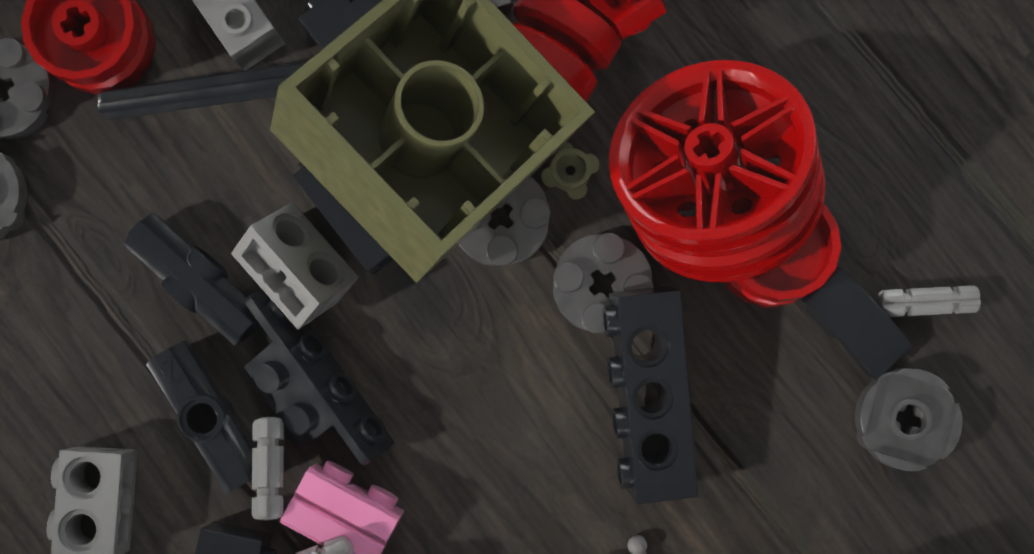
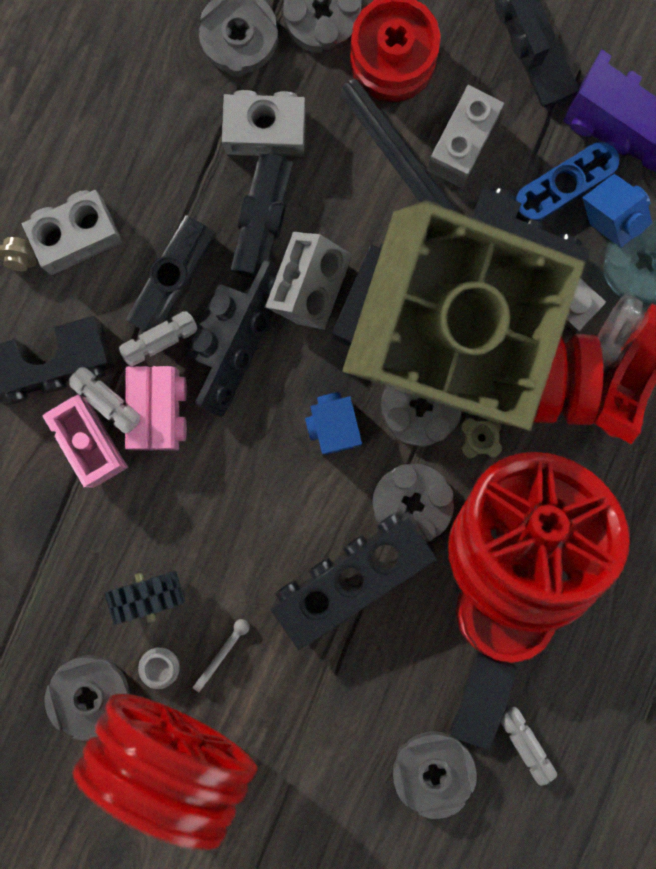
camera: 65 degrees right, 0 degrees up
none -> light grey brick [222,90,306,157]
none -> blue brick [305,392,362,456]

